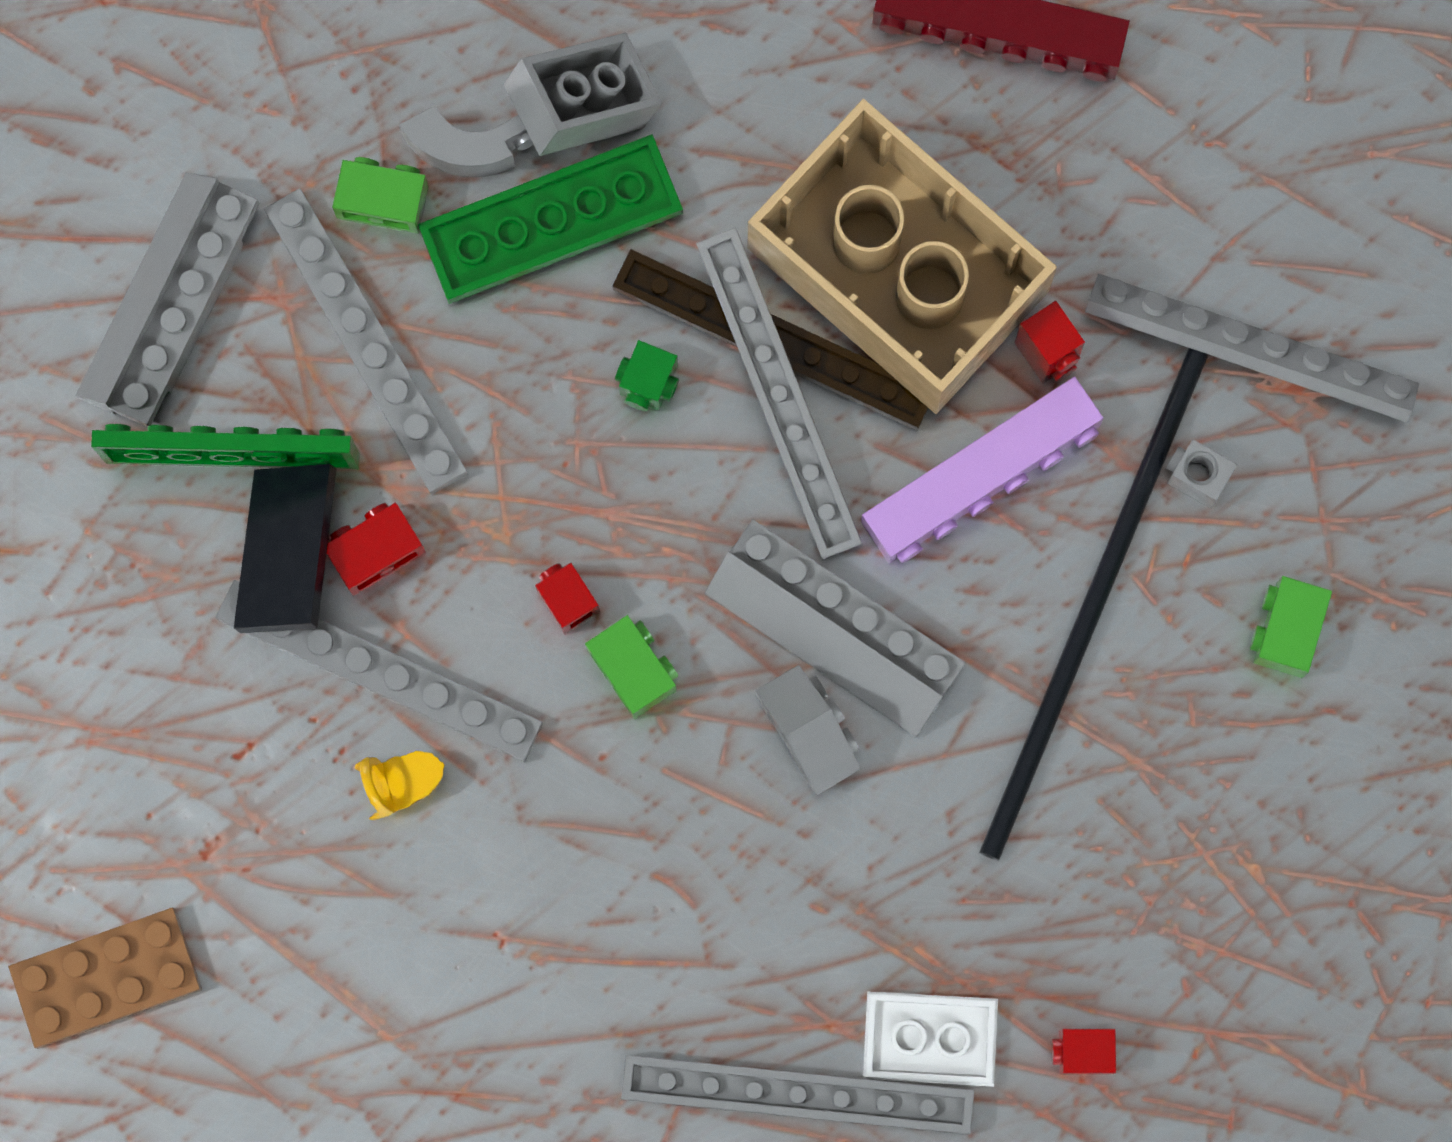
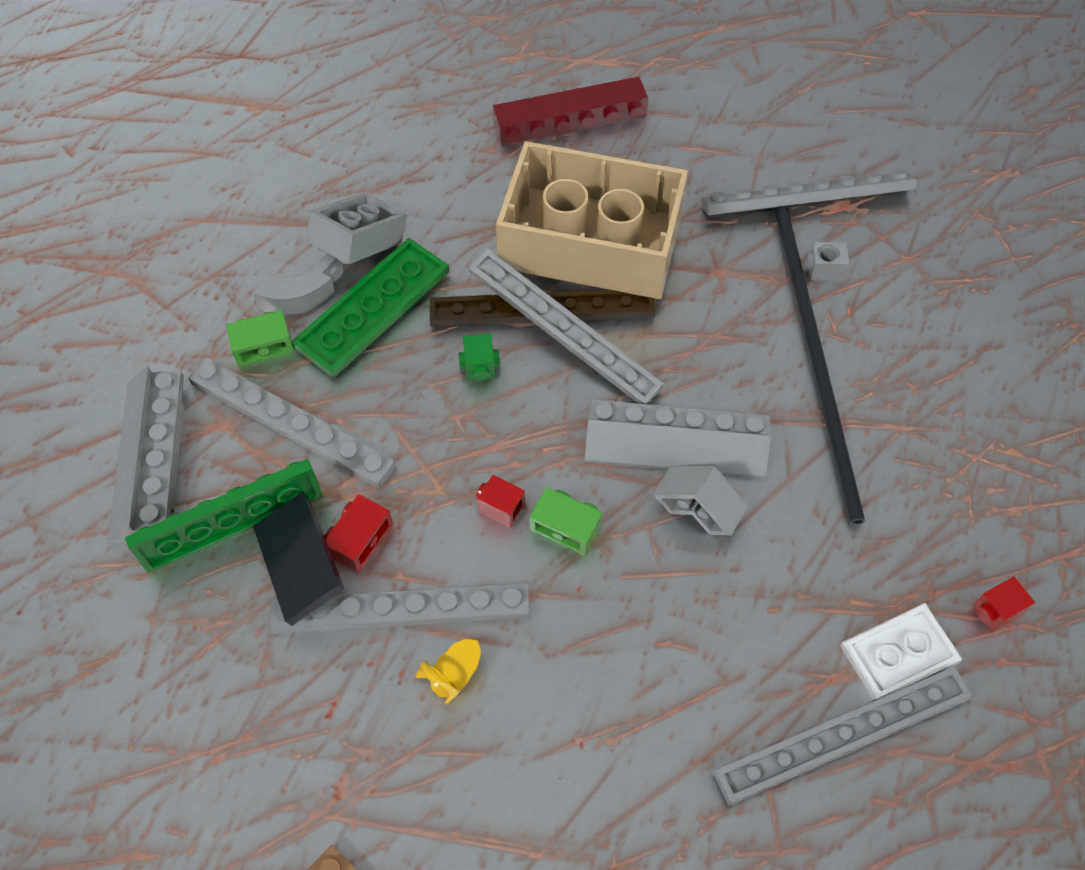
camera: 30 degrees left, 20 degrees down
lavender brick [861,376,1104,564] -> none
red brick [1014,300,1085,384] -> none
bright green brick [1250,576,1332,678] -> none

